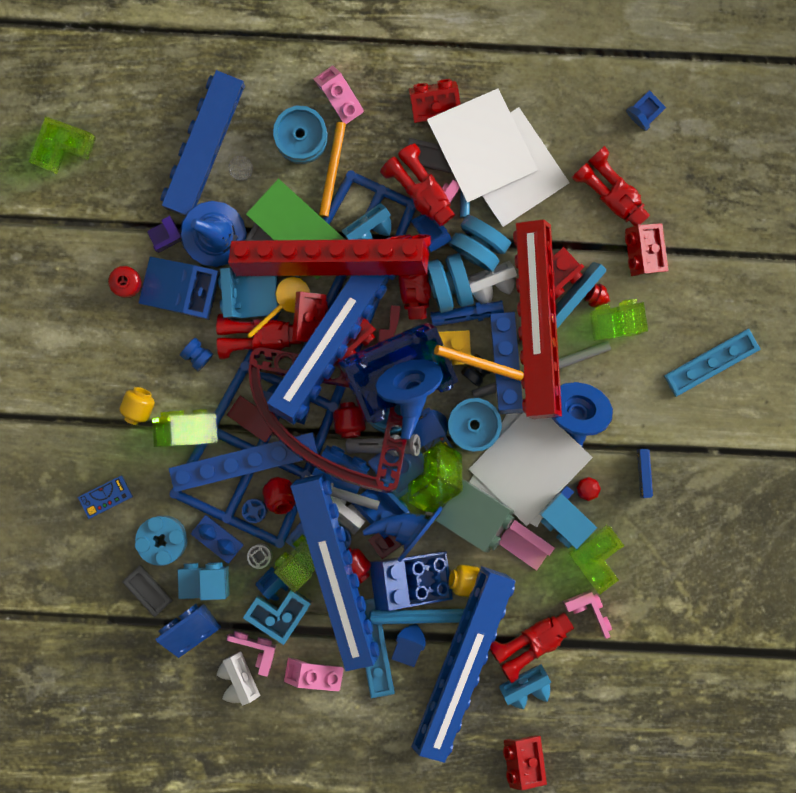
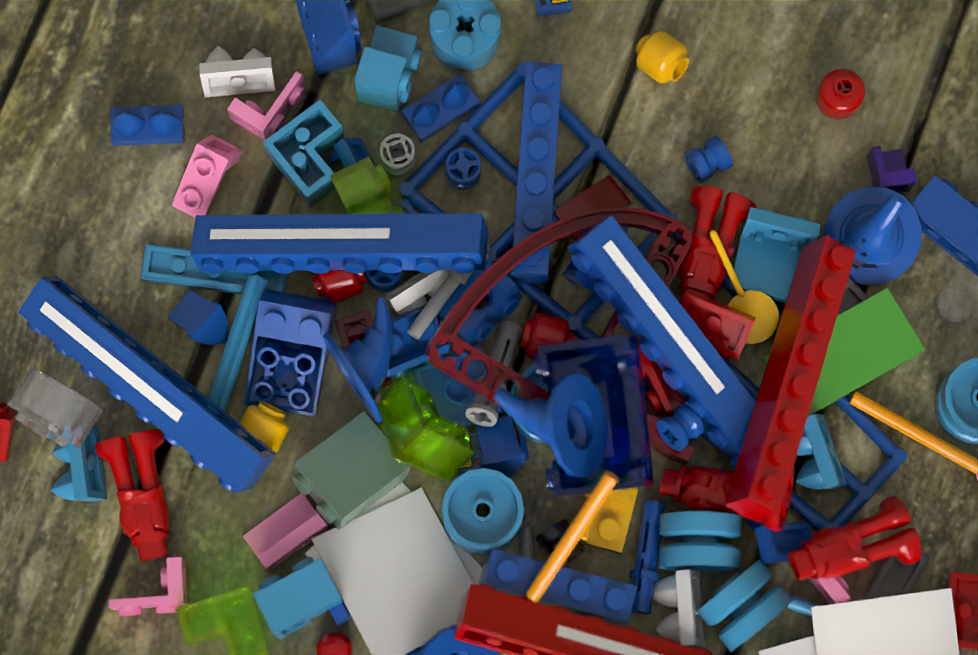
camera: 105 degrees right, 10 degrees down
blue slope [138,257,220,320] -> none
clear neon green brick [152,409,218,447] -> none
red head [262,477,295,514] -> none
none -> clear brick [8,367,103,448]
none -> blue tile [111,105,184,146]
none -> blue wheel [657,404,704,451]

